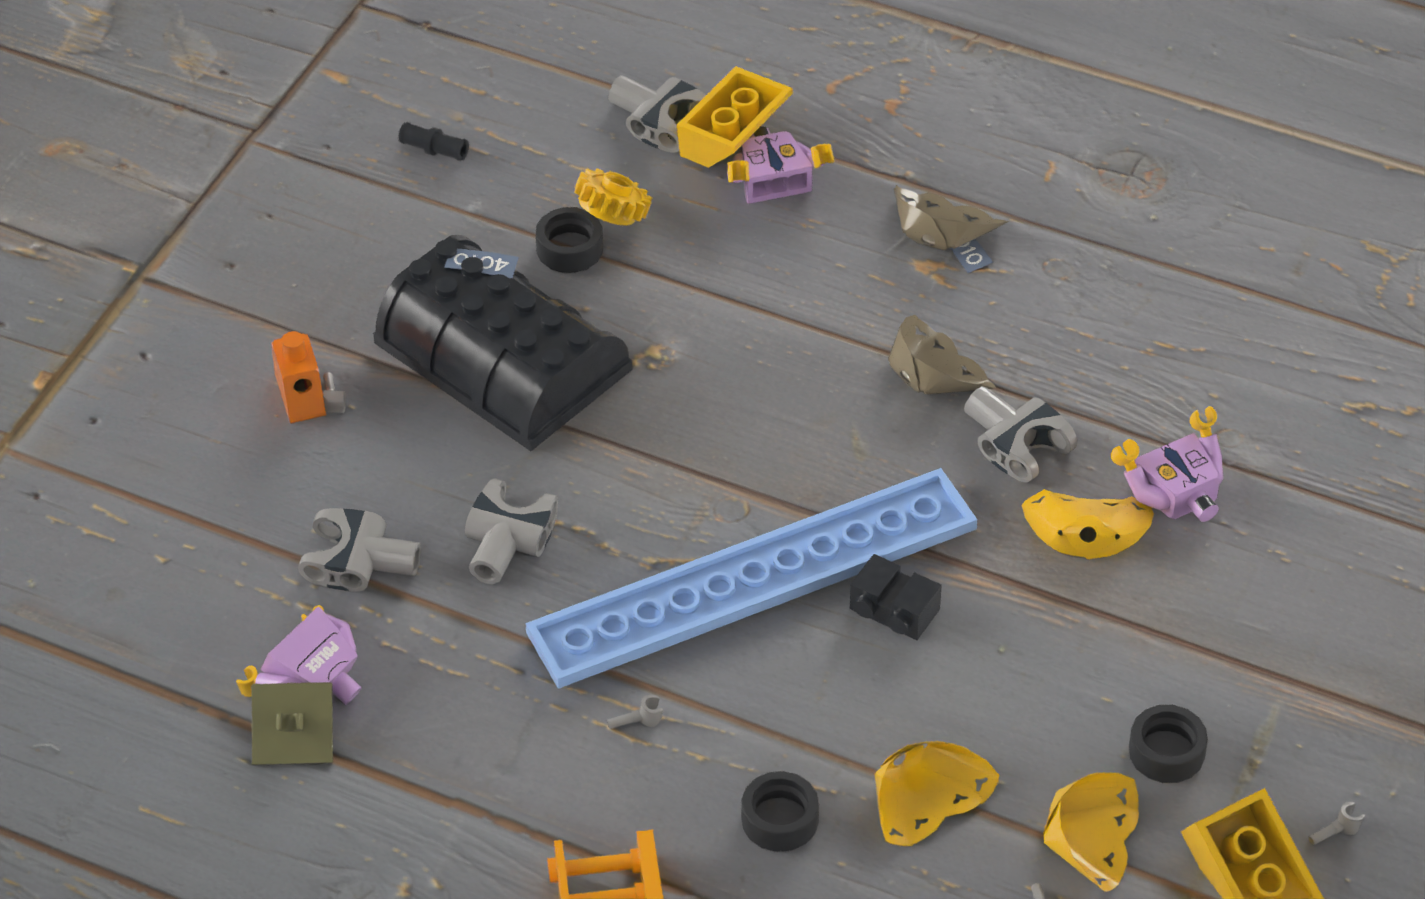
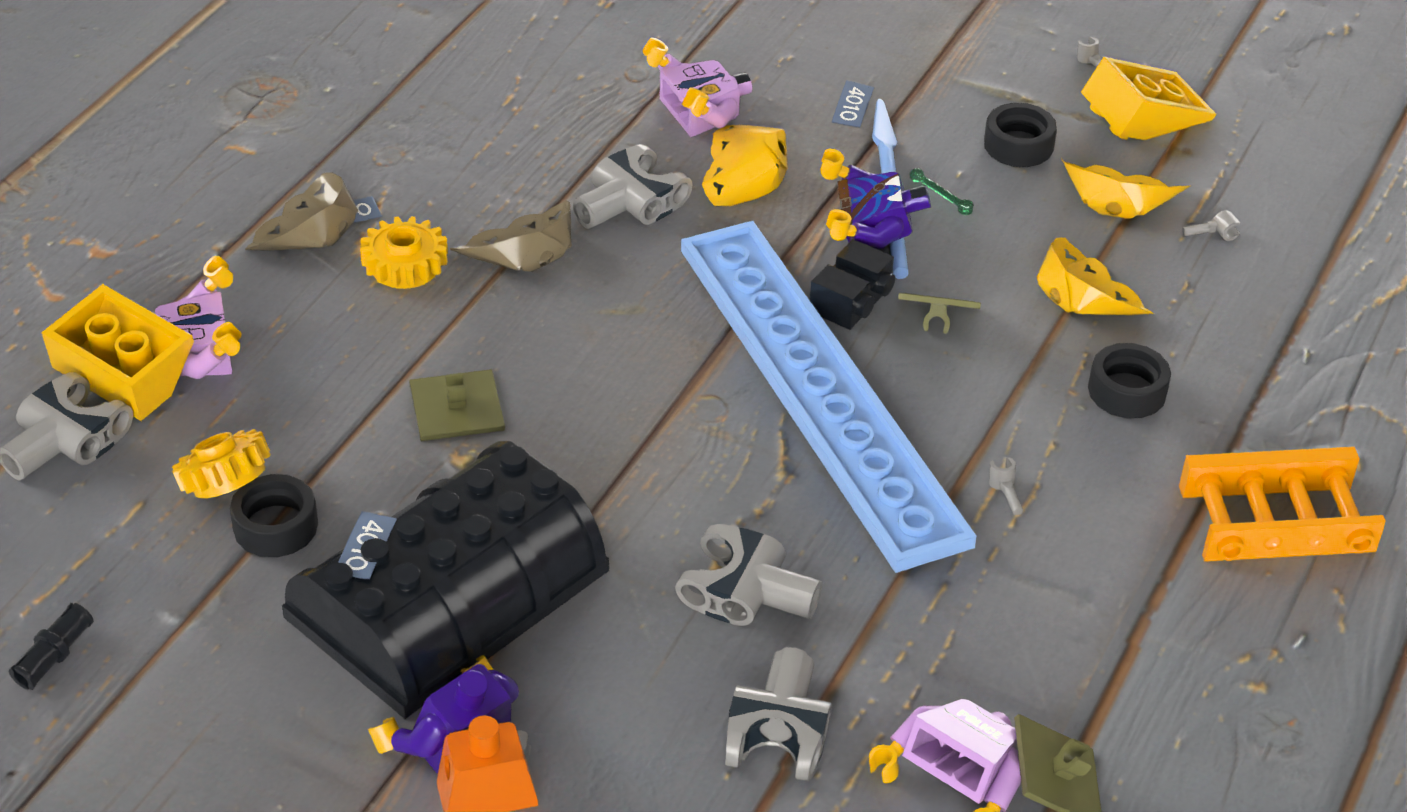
camera: 90 degrees left, 5 degrees down
none -> yellow gear [360,216,448,289]
none -> dark purple torso [368,655,519,774]
none -> olive piece [409,369,505,441]
none -> torso [820,149,931,249]
none -> sand blue sticker [832,80,874,127]
none -> light blue piece [872,99,909,279]
none -> olive piece [898,293,981,334]
none -> clear green hinge [910,168,974,215]

